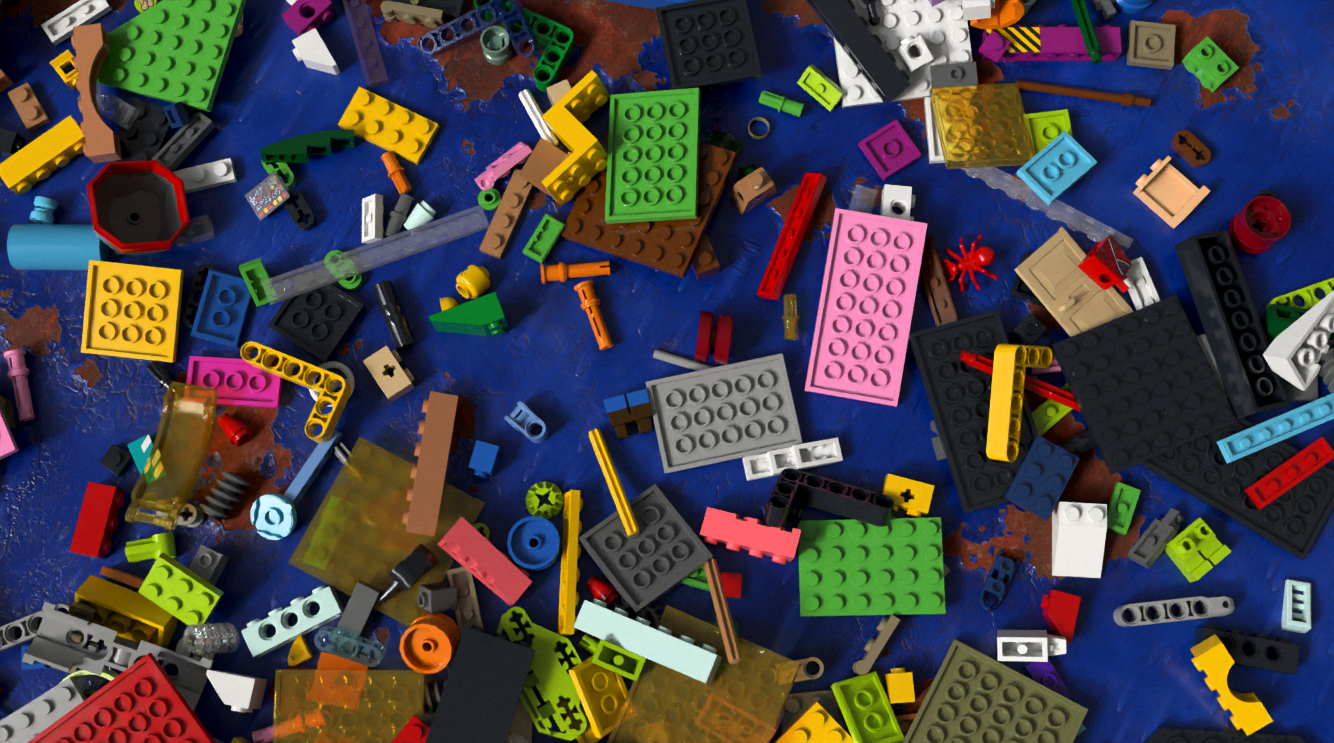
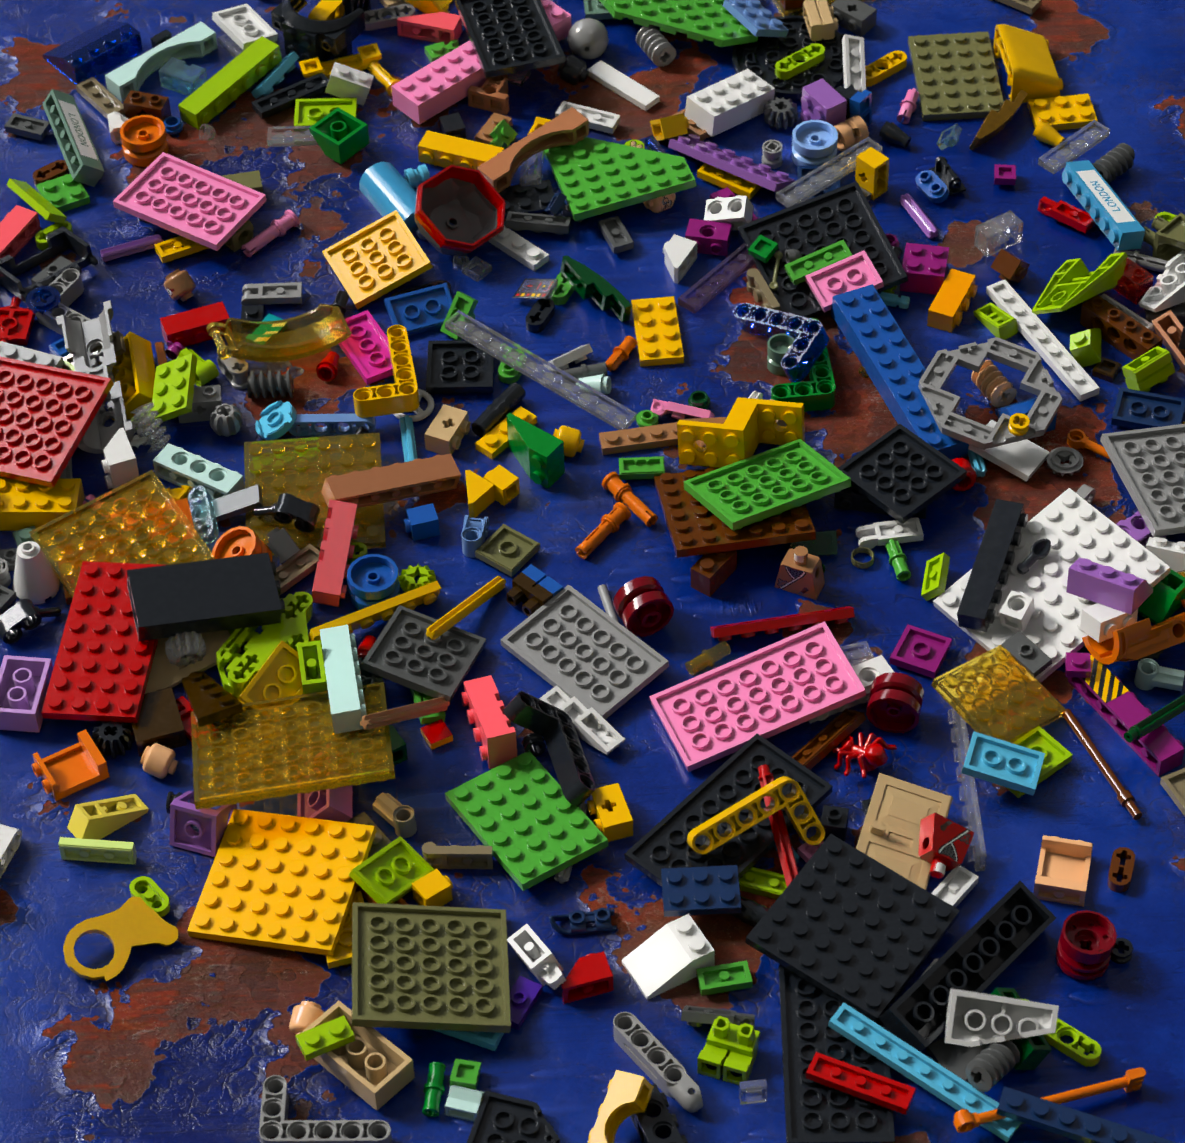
camera: 60 degrees right, 30 degrees down
none -> medium nougat head [164,269,196,302]
none -> magenta plate [165,341,185,360]
none -> light grey piece [210,403,243,437]
none -> light grey plate [241,282,303,305]
none -> medium azure axle [399,415,417,462]
none -> yellow slope [465,470,495,518]
none -> yellow plate [475,406,537,460]
none -> olive plate [475,524,541,577]
none -> yellow brick [483,465,520,506]
none -> bright green plate [489,119,517,149]
none -> dark grey plate [598,216,634,254]
none -> dark green plate [688,391,710,409]
none -> clear tile [739,1079,767,1105]
none -> white hinge [855,517,924,549]
none -> dark red wheel [866,672,924,733]

